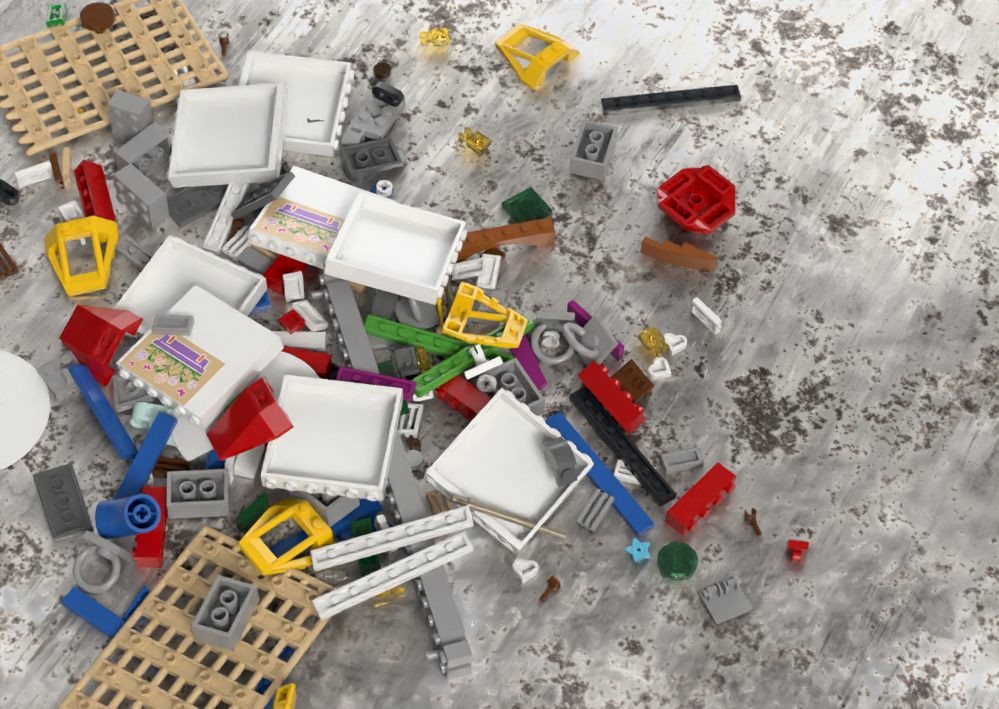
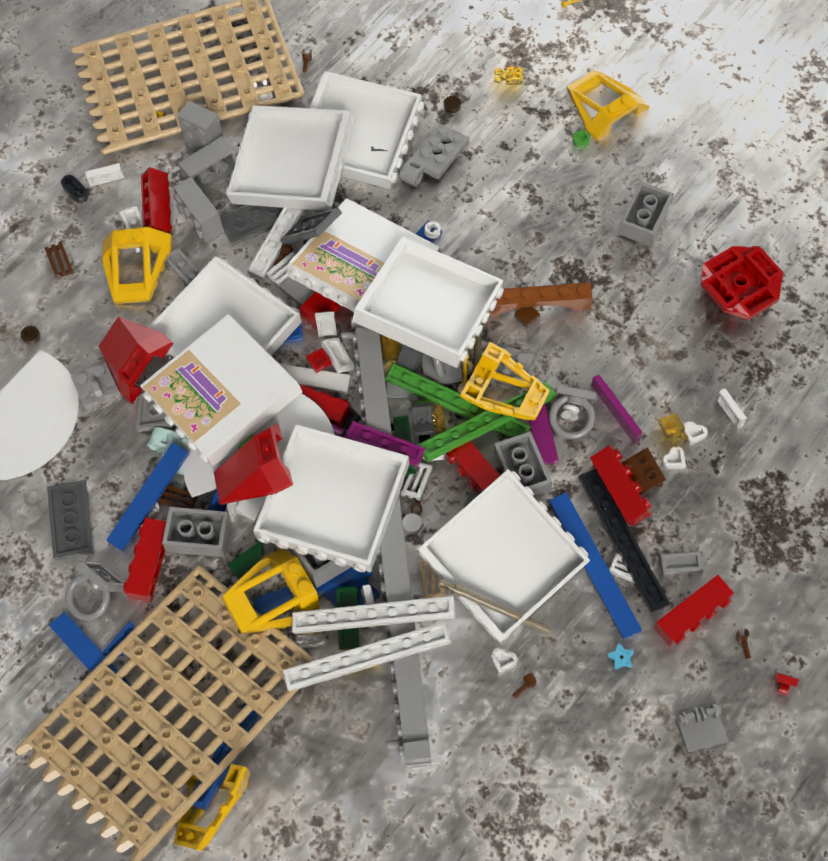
camera: 15 degrees right, 10 degrees up
green tile [46,3,67,28] -> none
reddish brown tile [49,152,65,192] -> none
tan tile [62,147,72,187] -> none
blue tile [69,365,138,460] -> none
reddish brown tile [80,2,116,34] -> none
blue brick [95,494,161,540] -> none
light grey tile [152,315,195,336] -> none
light grey brick [191,575,259,651] -> none
dark grey slope [340,137,408,182] -> none
black beam [372,82,405,107] -> none
white tile [452,257,487,281] -> none
clear yellow plate [458,127,491,155] -> none
white tile [464,344,503,379] -> none
white tile [476,254,501,290] -> none
white bush [477,374,497,393] -> none
clear green tile [501,187,552,223] -> none
dark grey brick [543,437,577,487] -> none
light grey tile [562,316,618,366] -> none
light grey tile [576,488,615,533] -> none
black tile [601,84,741,116] -> none
dark orange slope [641,236,718,271] -> none
clear green tile [657,541,698,580] -> none
none -> clear yellow plate [379,334,401,361]
none -> bright green tile [572,130,590,148]

